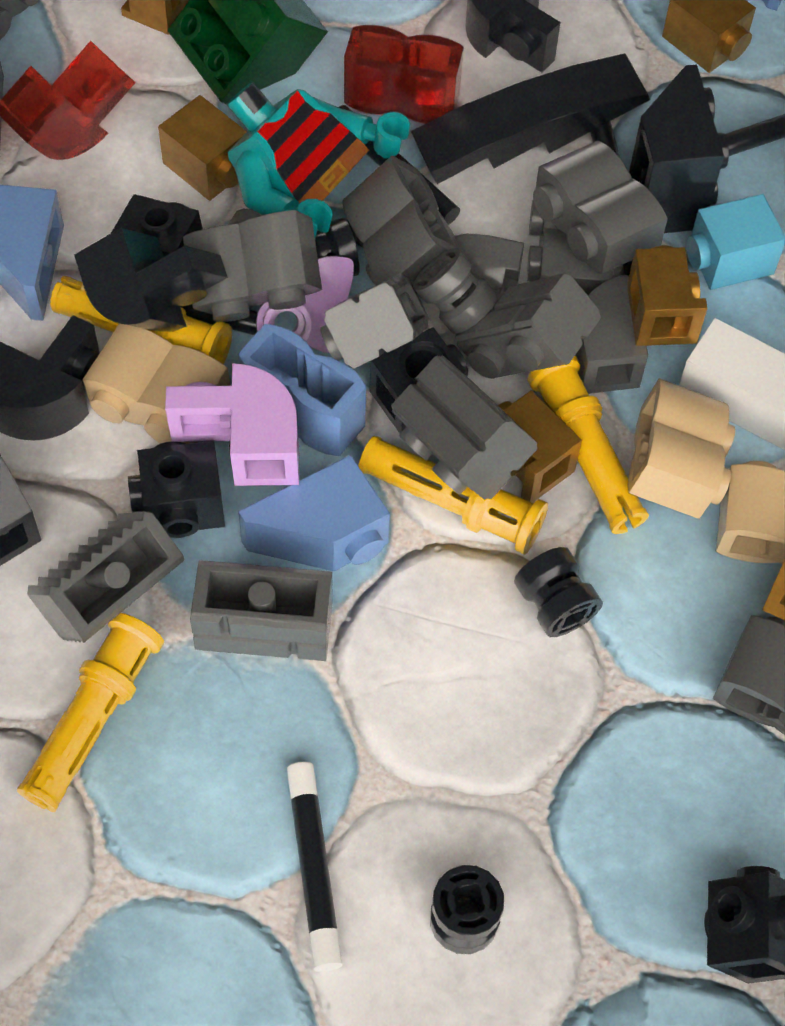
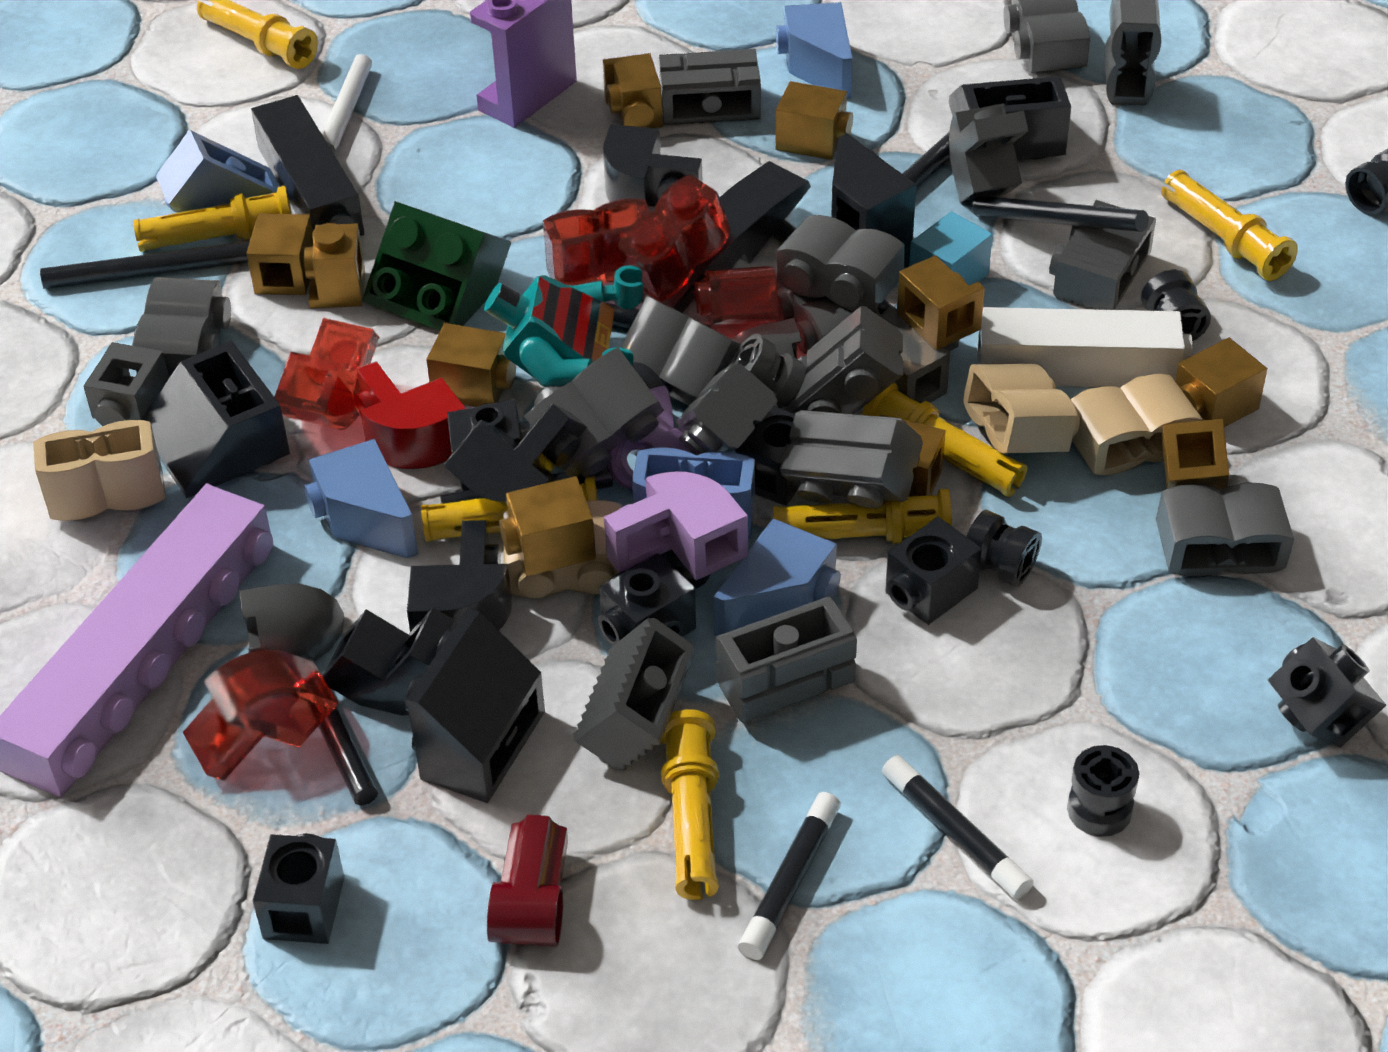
camera: 25 degrees left, 15 degrees down
none -> red brick [354,361,466,469]
none -> pearl gold brick [499,476,596,577]
none -> clear red brick [618,174,731,302]
none -> clear red brick [694,266,779,326]
none -> black bar [738,792,841,960]
none -> black brick [885,516,982,625]

